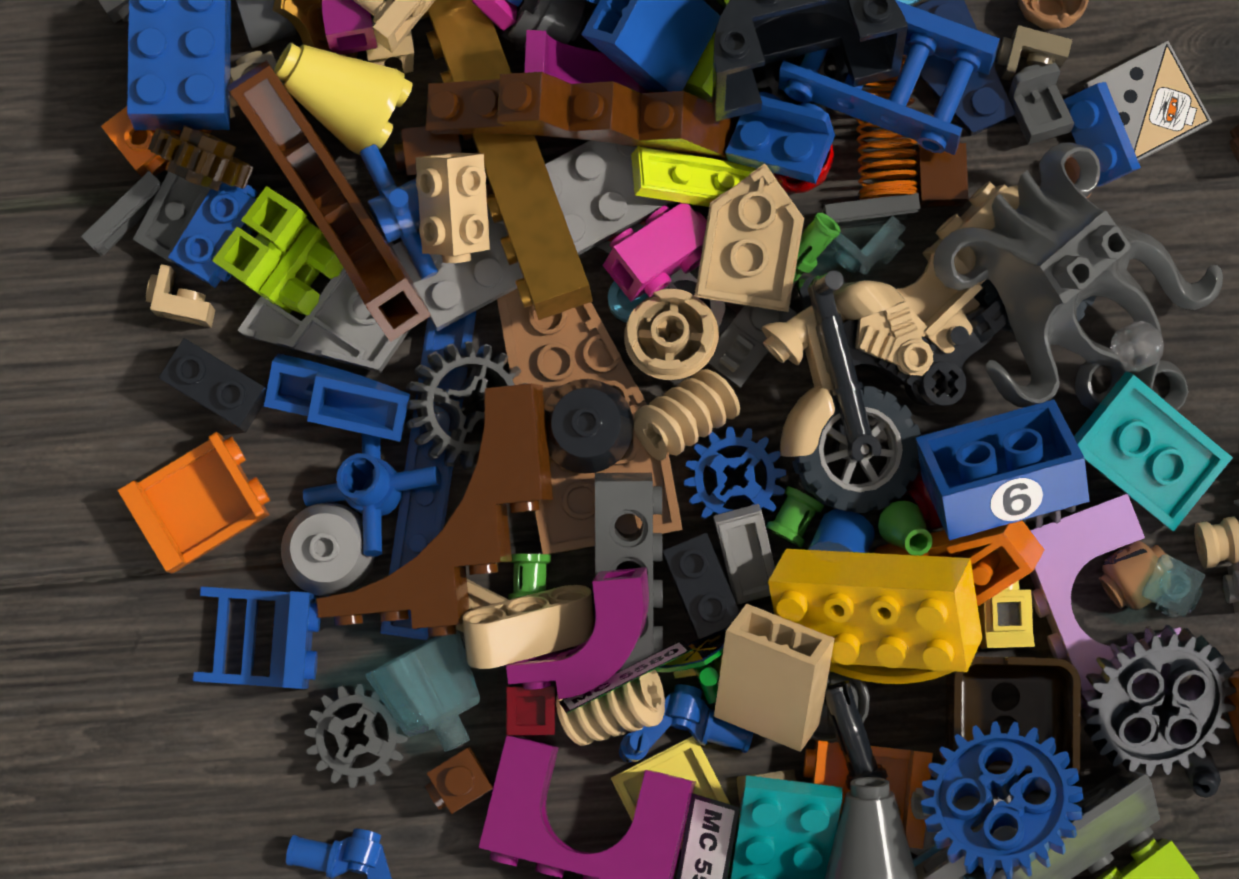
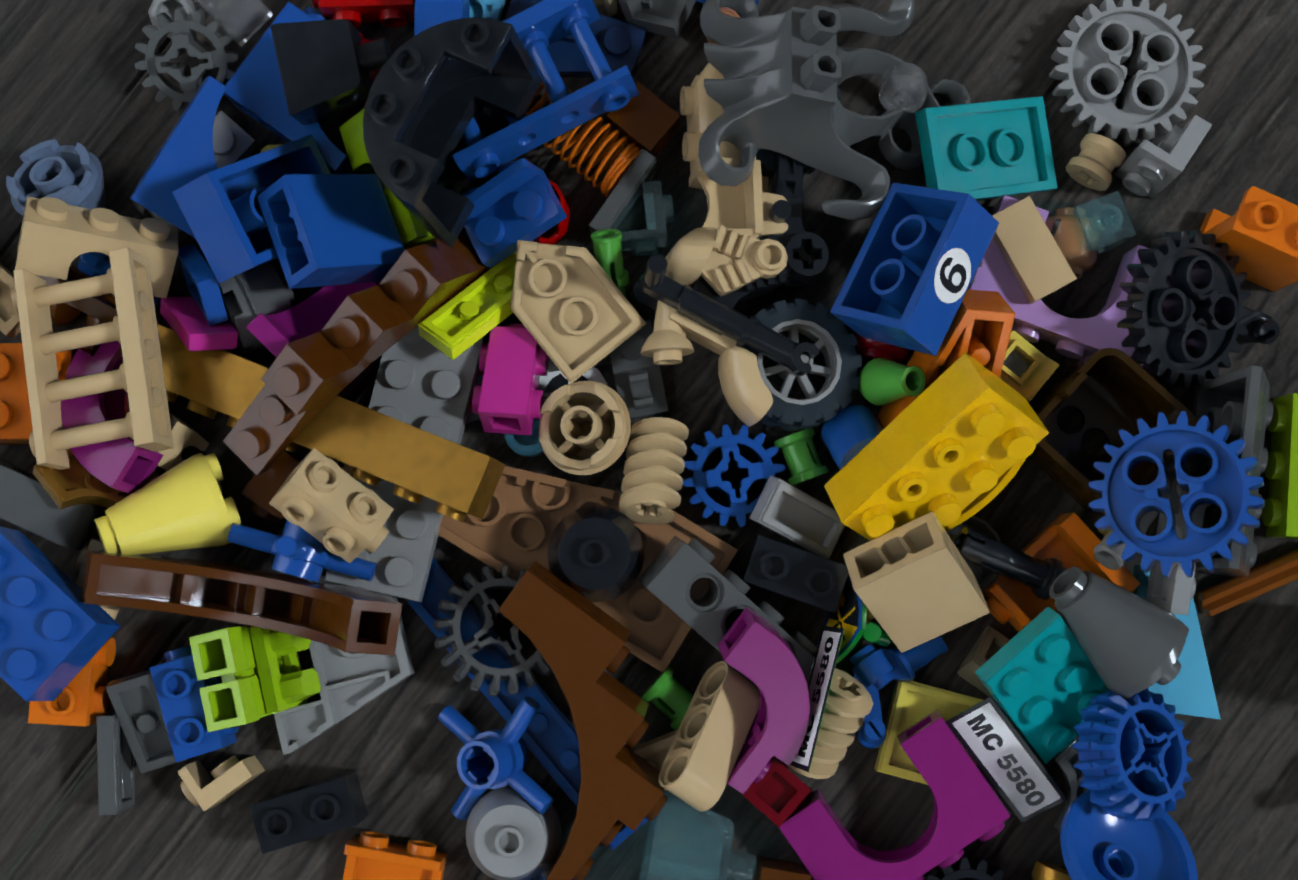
camera: 45 degrees left, 0 degrees up
dark brown gear [148,125,253,191] -> none
blue slope [264,353,410,442] -> none
none -> tan tile [992,196,1077,304]

